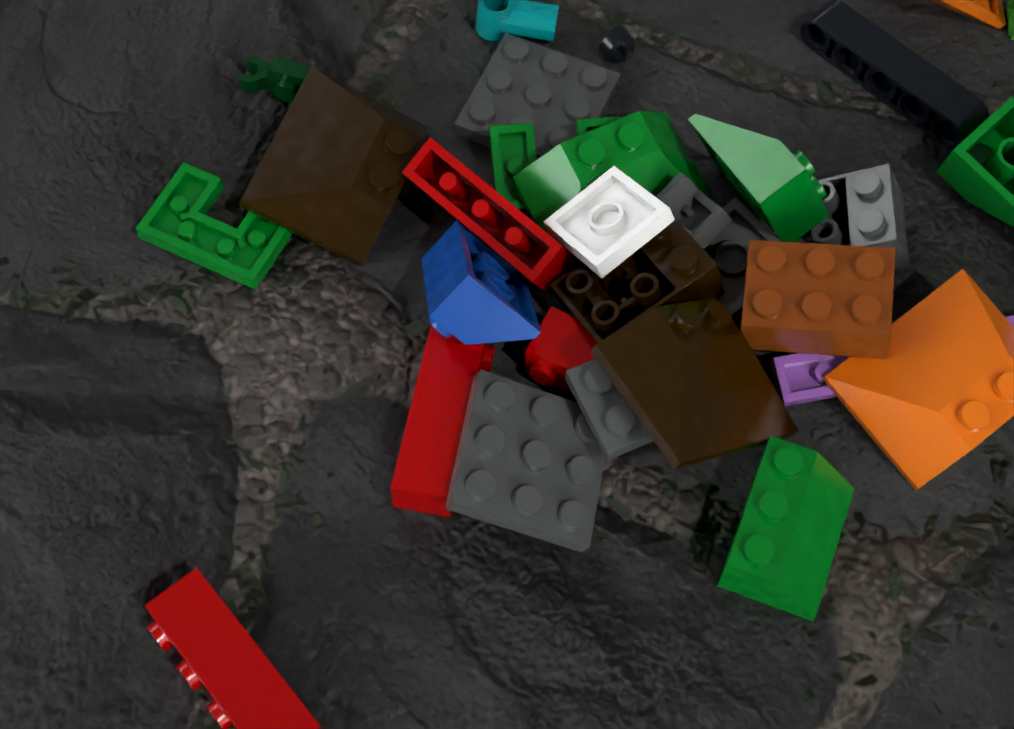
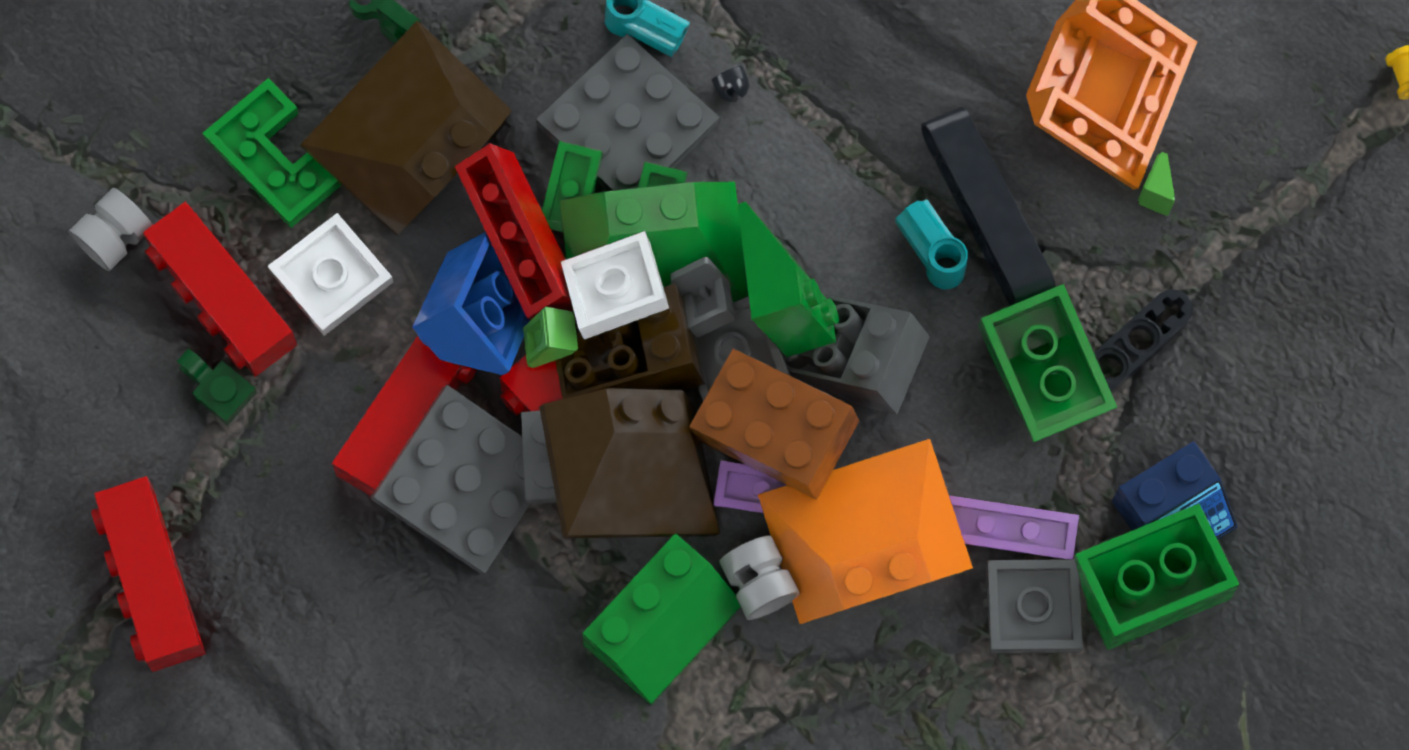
camera: 20 degrees right, 10 degrees up
none -> light grey wheel [68,188,152,271]
none -> red brick [143,201,298,377]
none -> dark green plate [176,348,257,426]
none -> white plate [268,213,393,336]
none -> bright green slope [523,307,578,368]
none -> light grey wheel [719,536,800,620]
none -> teal piece [895,200,968,289]

